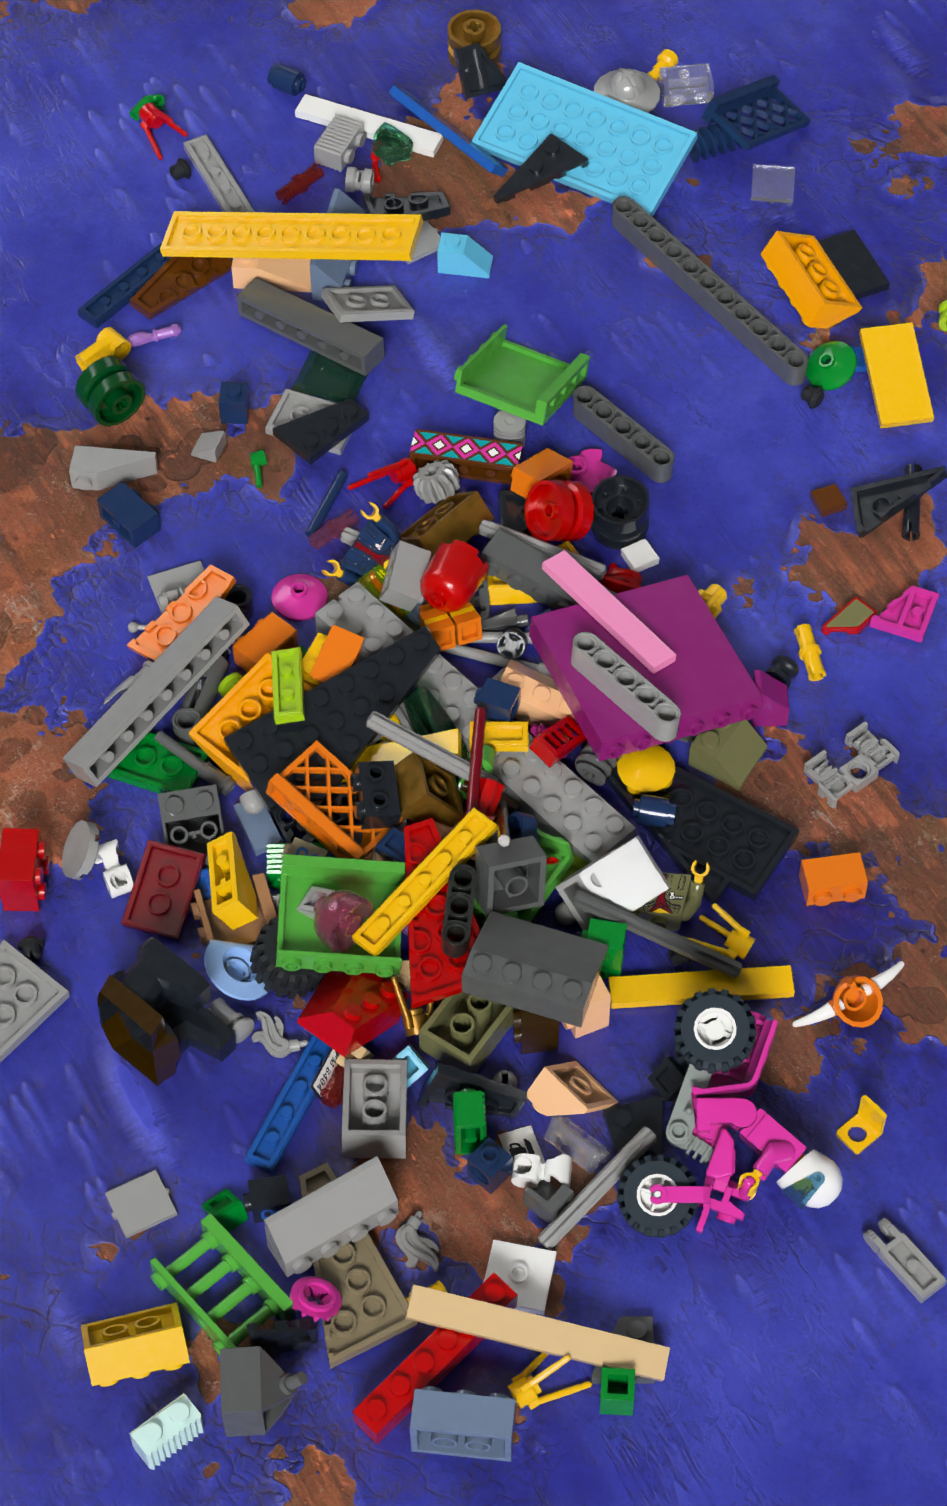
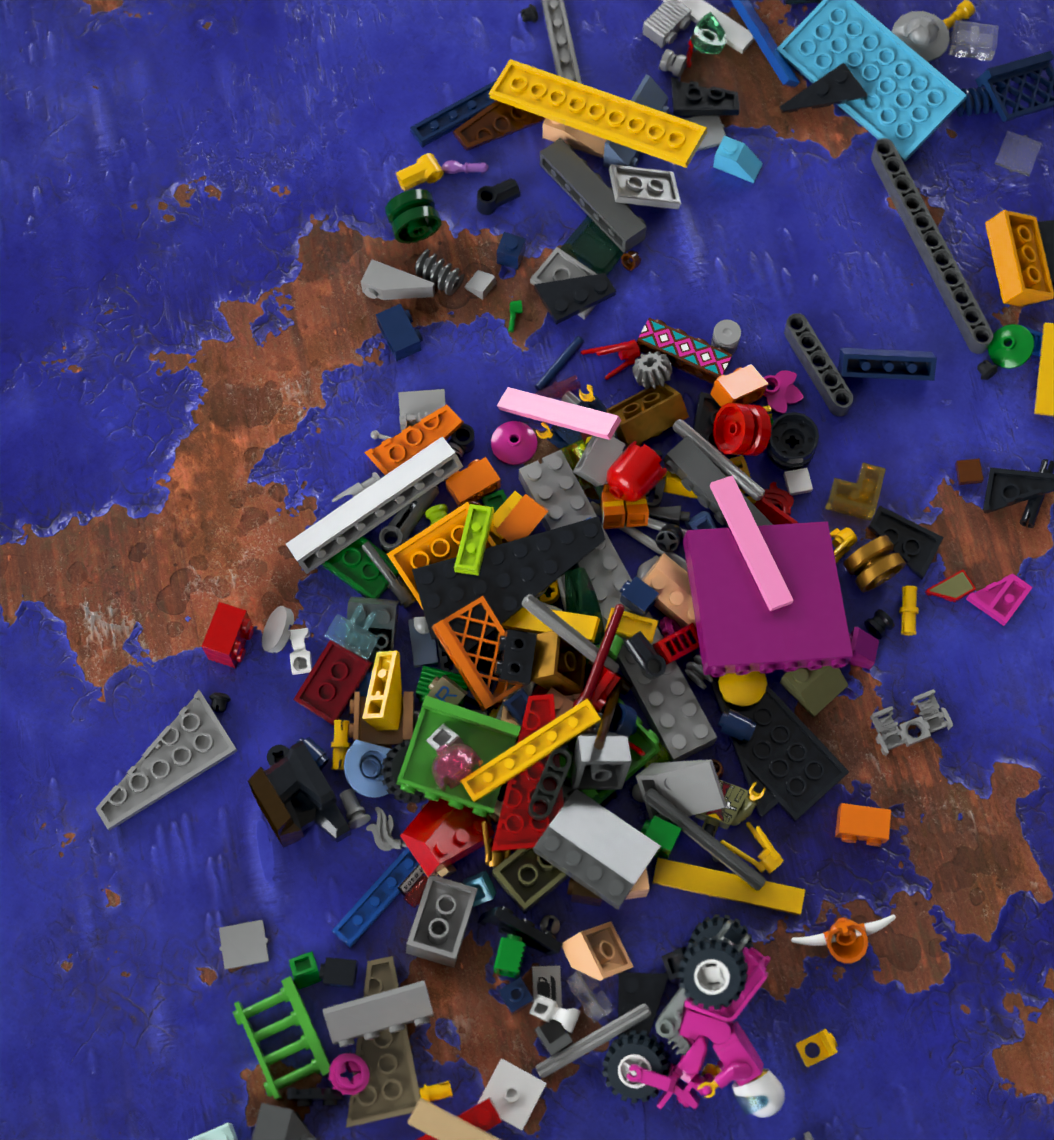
camera: 15 degrees right, 15 degrees up
yellow slope [81,1302,190,1387] -> none
clear red pin [275,163,324,205] -> none
light grey piece [395,1211,439,1273] -> none
bright green panel [454,324,591,426] -> none
light grey beam [570,632,681,742] -> none
none -> clear light blue hinge [325,604,379,660]
none -> yellow pin [331,720,350,770]
none -> dark grey piece [415,249,465,296]
none -> black piece [476,178,521,215]
none -> bright pink tile [497,387,622,440]
none -> reddish brown hinge [621,251,641,270]
none -> black piece [623,631,666,679]
none -> clear yellow brick [825,463,886,521]
none -> dark blue brick [838,348,937,381]
none -> pearl gold wheel [843,535,906,593]
none -> black wing [868,505,944,579]

